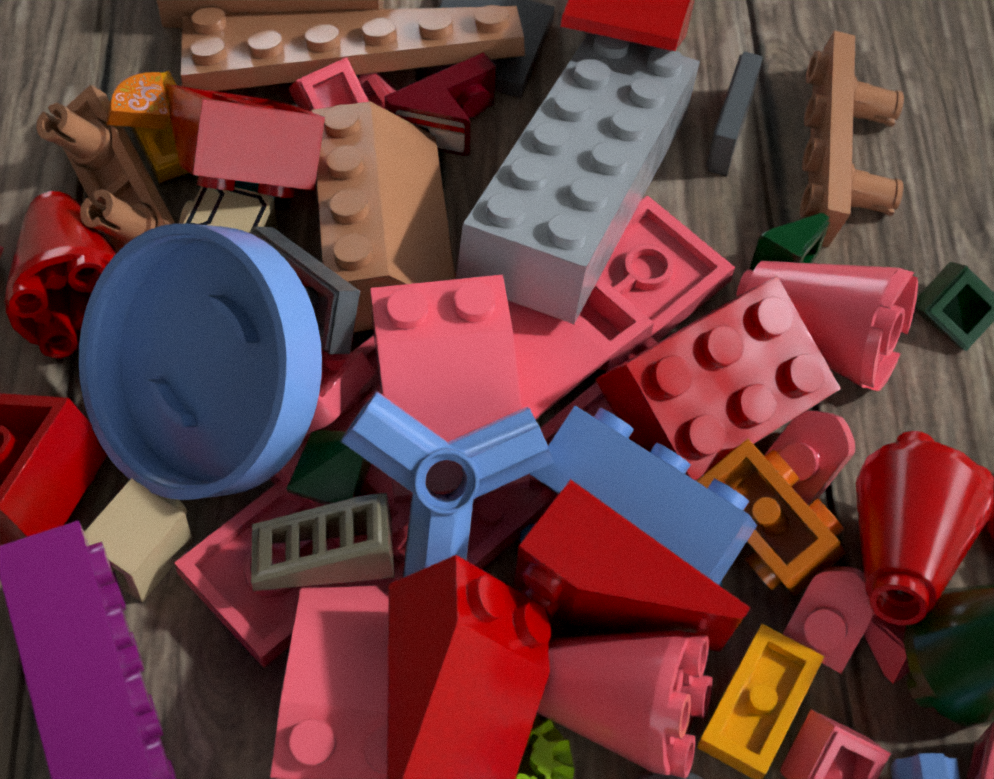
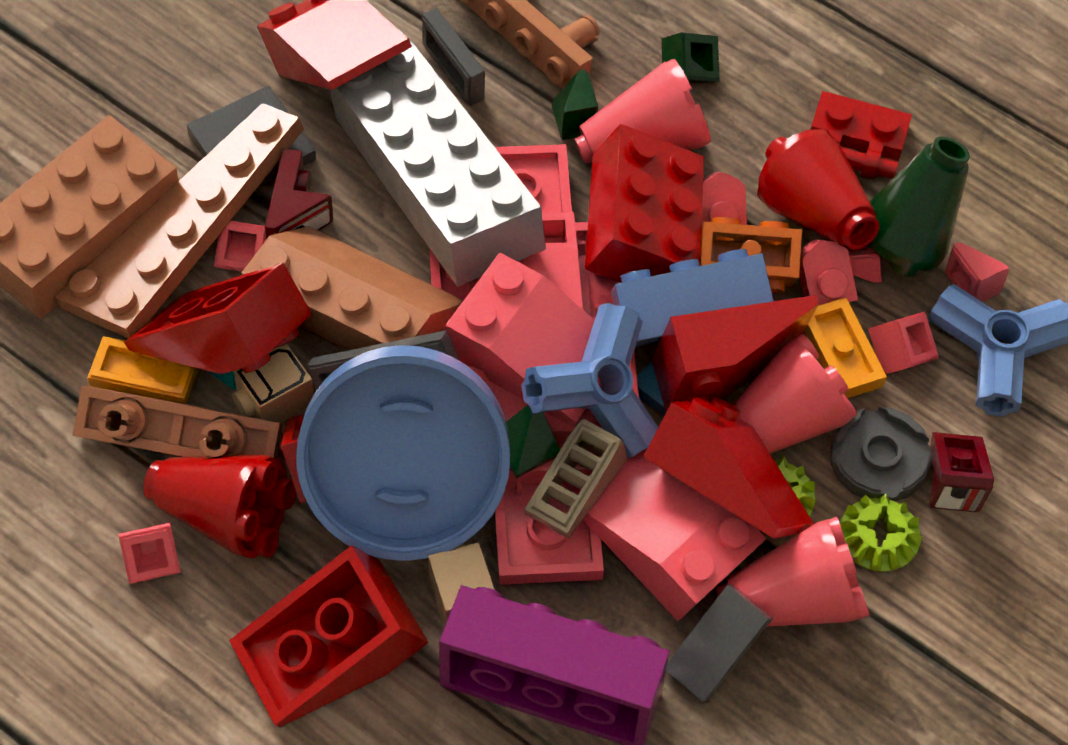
camera: 50 degrees left, 0 degrees up
orange tile [106,72,170,129] -> none
coral slope [289,57,369,112] -> none

